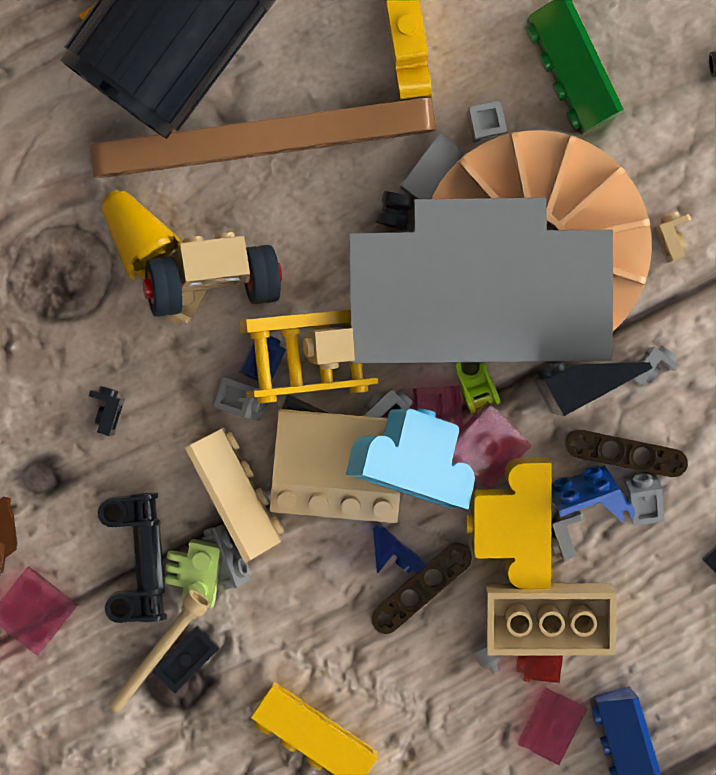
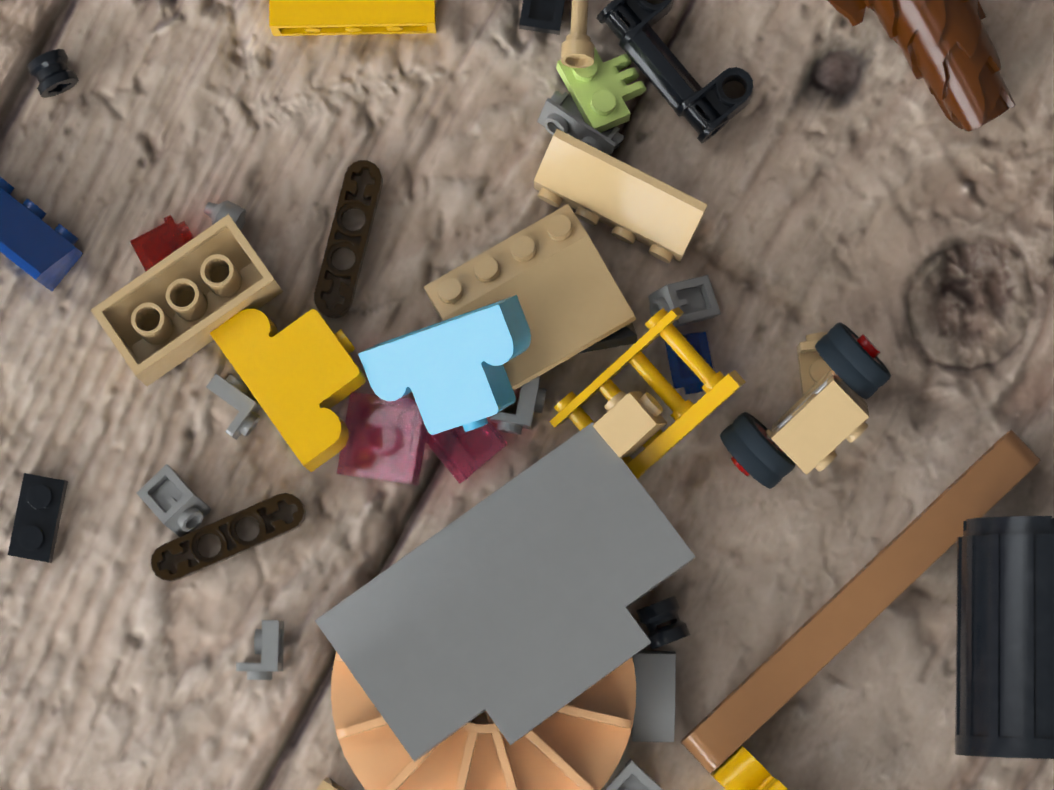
camera: 155 degrees right, 5 degrees down
black bracket [89,386,125,436] -> none
yellow cone [101,190,182,280] -> none
clear blue slope [373,522,427,574] -> none
lime piece [454,362,501,414] -> none
clear pink plate [517,686,587,765] -> none
black slope [533,362,653,416] -> none
blue plate [551,465,636,522] -> none

